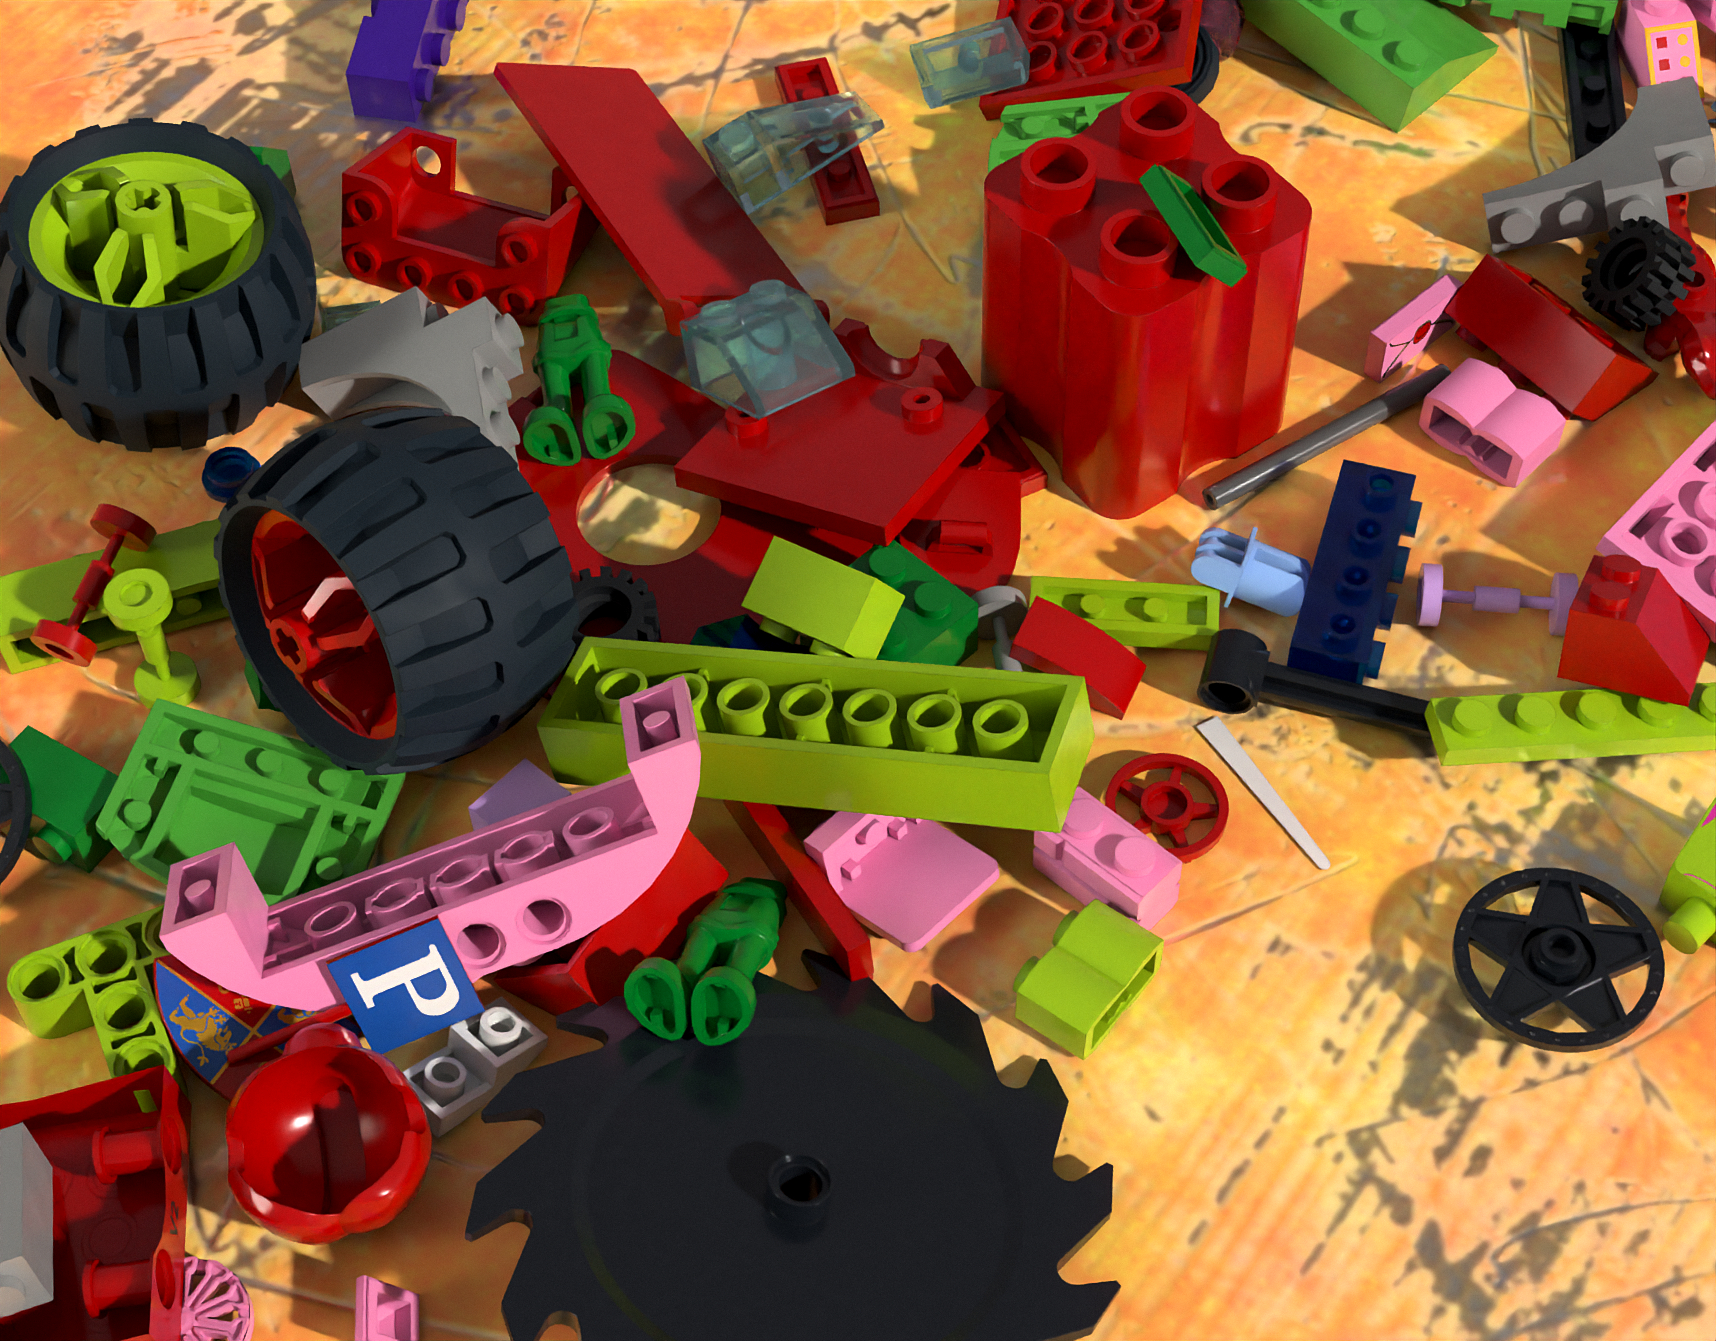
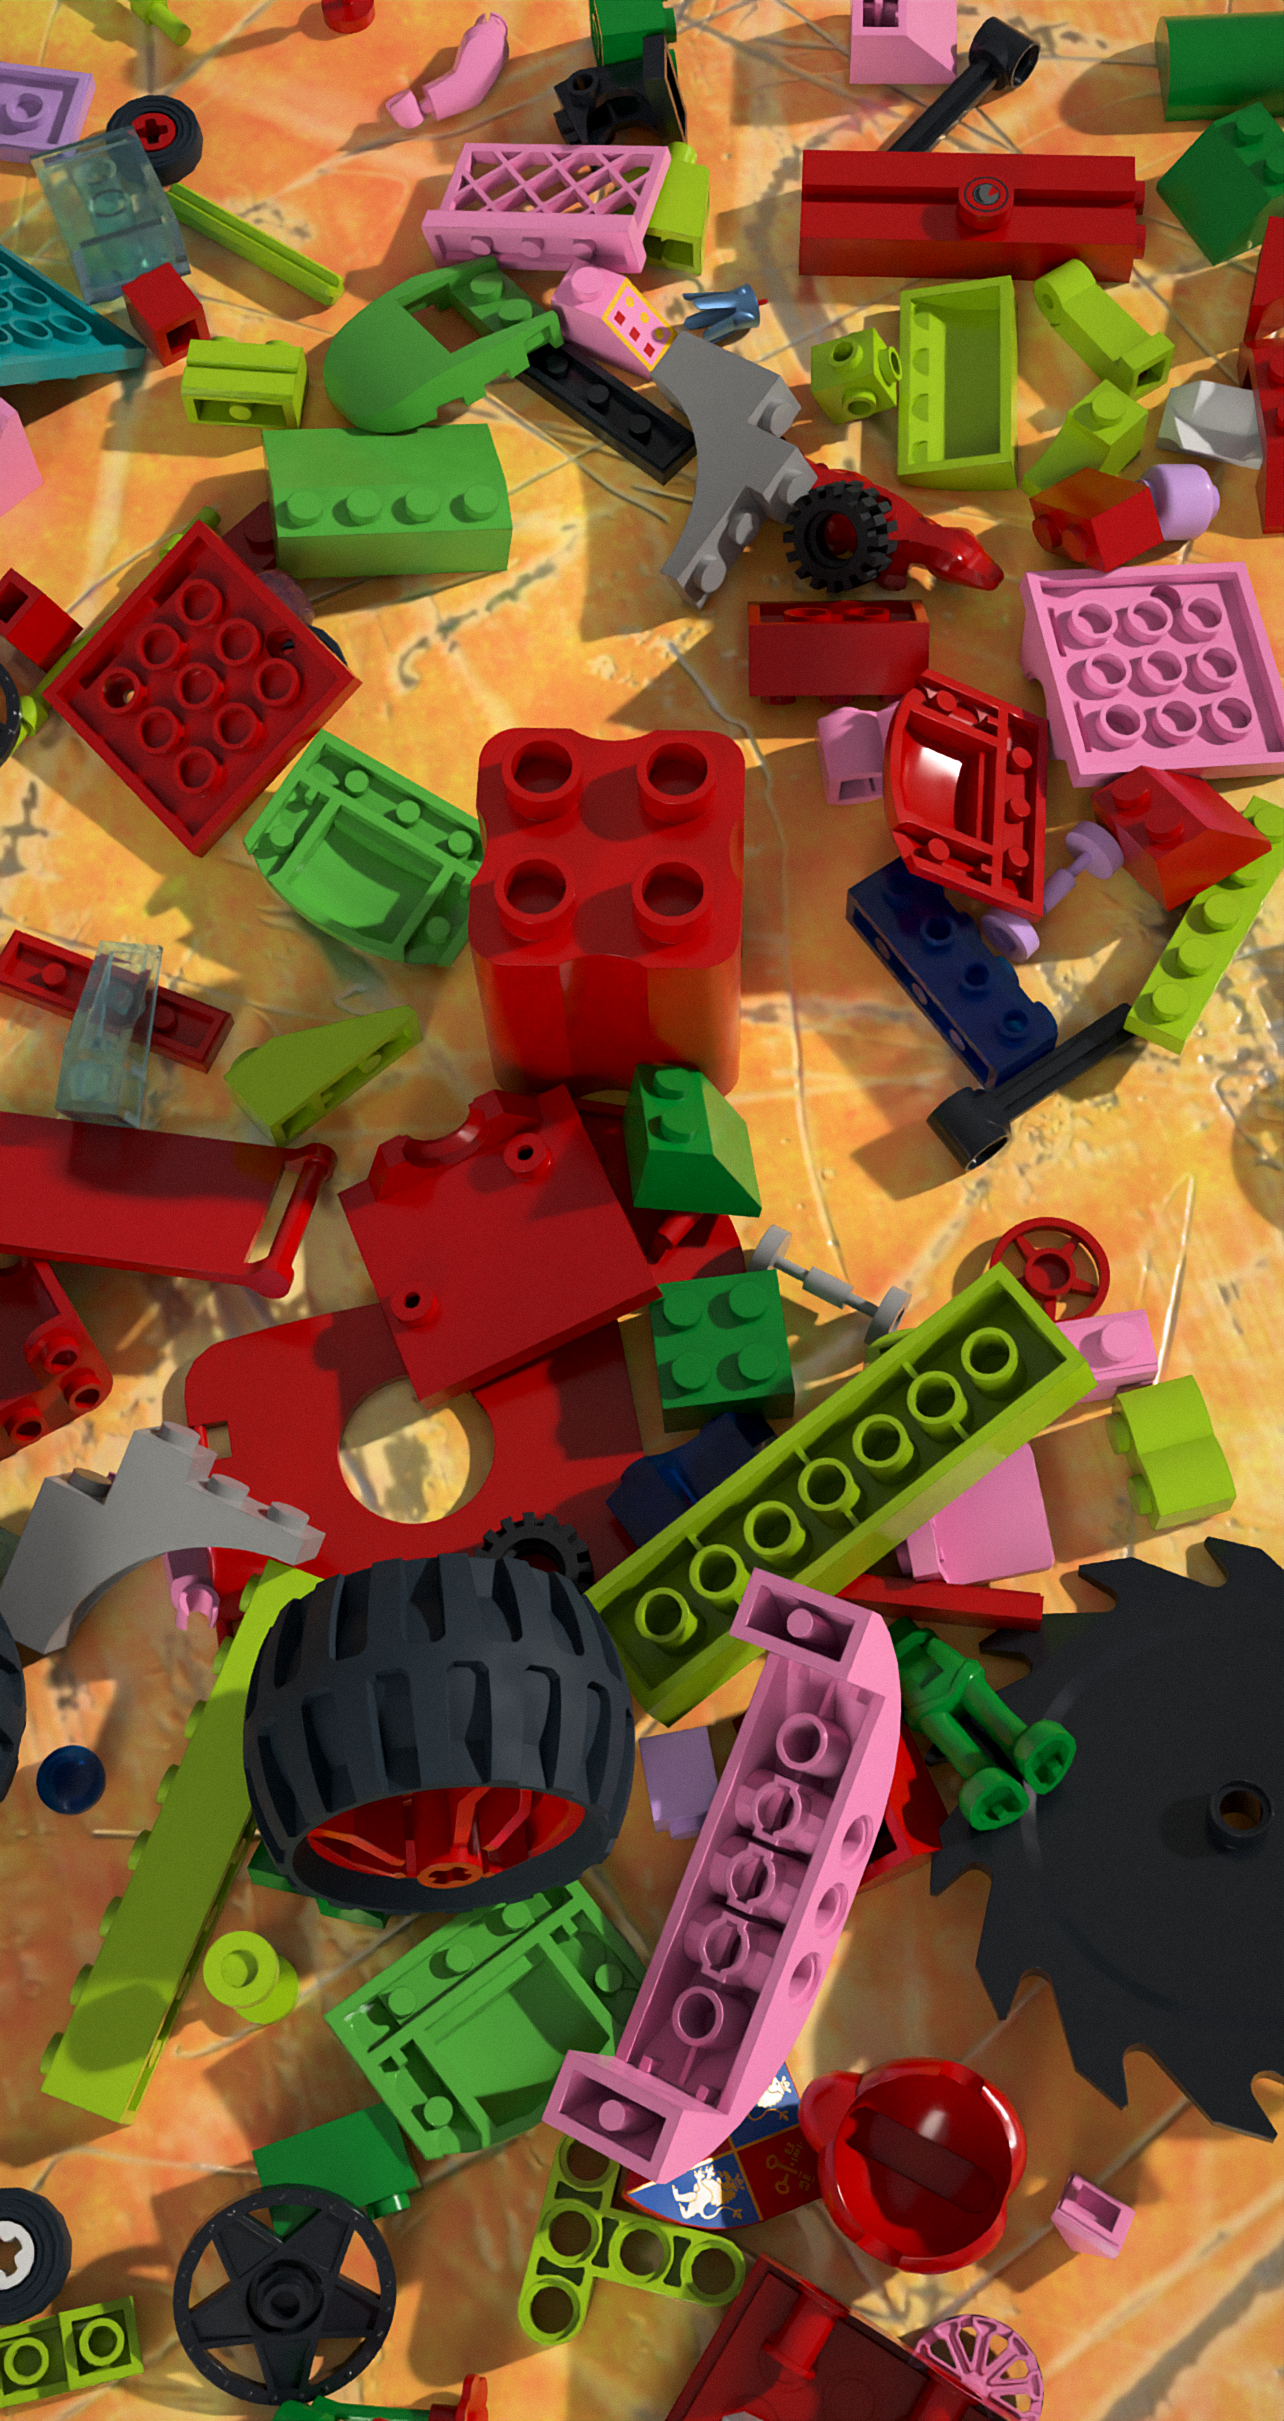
camera: 50 degrees left, 15 degrees up
red wheel [30,503,157,667] -> none
blue piece [227,915,485,1063] -> none
white slope [402,996,548,1138] -> none
green piece [522,294,636,466] -> none
clear light blue slope [679,279,855,419] -> none
lime brick [741,535,905,660] -> none
clear light blue slope [909,17,1030,109] -> none
red slope [1009,595,1147,720] -> none
lime plate [1029,576,1220,651] -> none
green tile [1138,164,1248,287] -> none
light blue arm [1191,526,1311,617] -> none
white sticker [1196,716,1331,870] -> none
dark grey piece [1202,364,1451,511] -> none
bright pink tile [1364,274,1463,384] -> none
none -> lime slope [223,1004,423,1148]
none -> green slope [622,1063,762,1218]
none -> red slope [882,668,1049,923]

